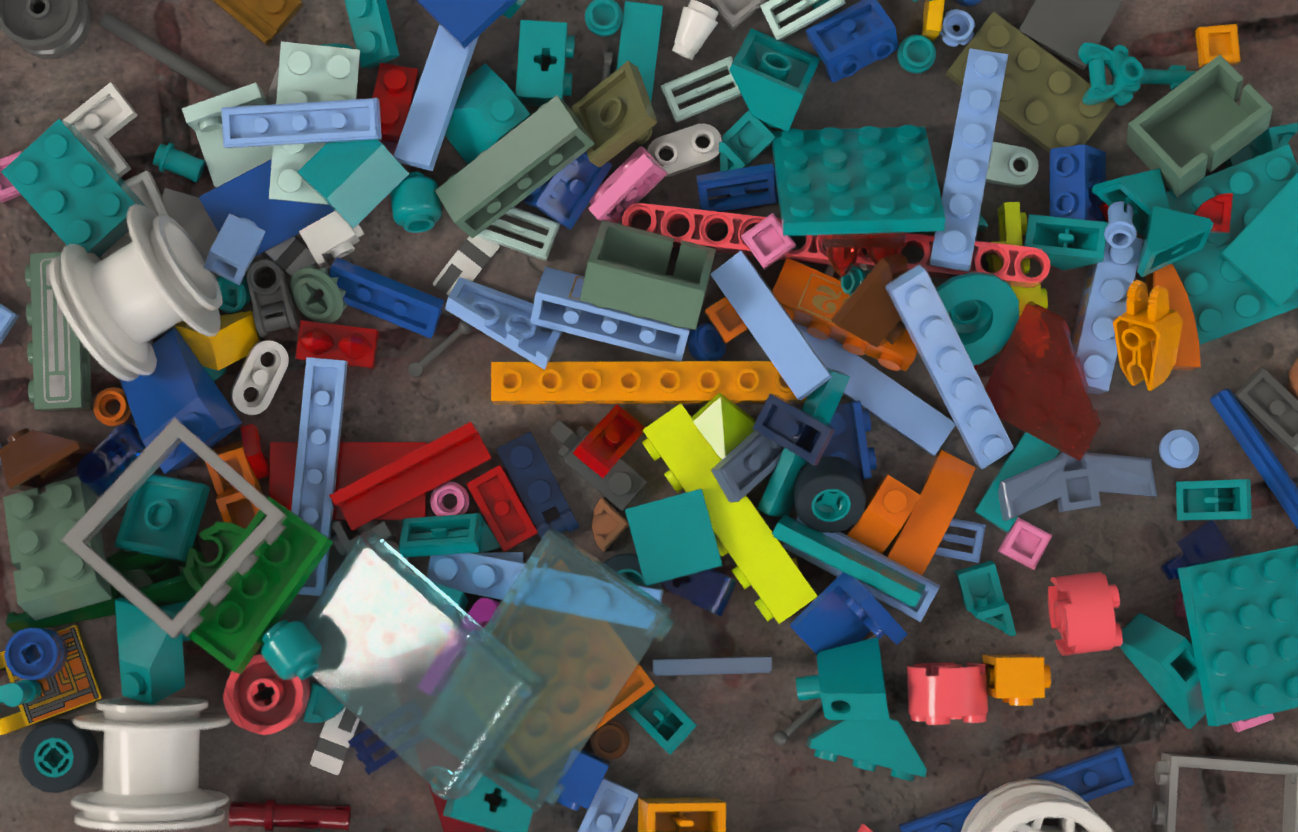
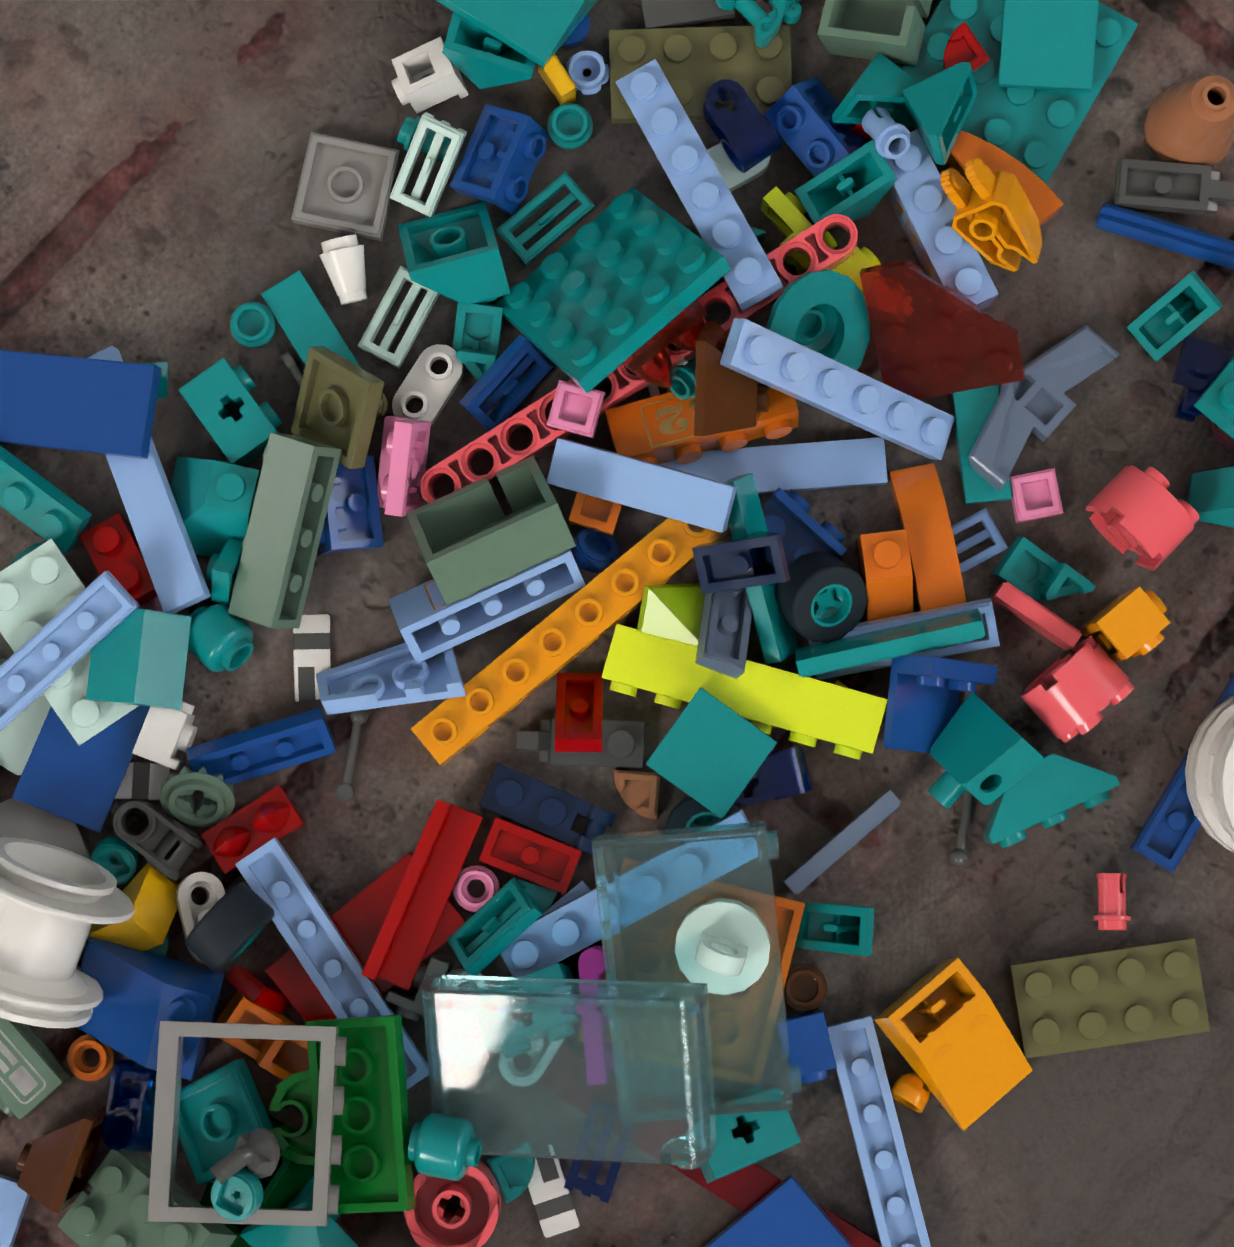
camera: 30 degrees left, 0 degrees up
light blue brick [204,213,266,285] -> none
light aqua tile [477,207,560,262] -> none
light blue plate [1159,430,1199,469] -> none
none -> black wheel [185,882,274,974]
none -> teal plate [206,538,243,606]
none -> dark grey plate [210,1128,280,1184]
none -> teal tile [211,1168,264,1222]
none -> teal tile [496,171,595,267]
none -> light aqua tile [675,898,771,995]
none -> clear blue piece [703,79,782,173]
none -> coral tile [990,582,1082,651]

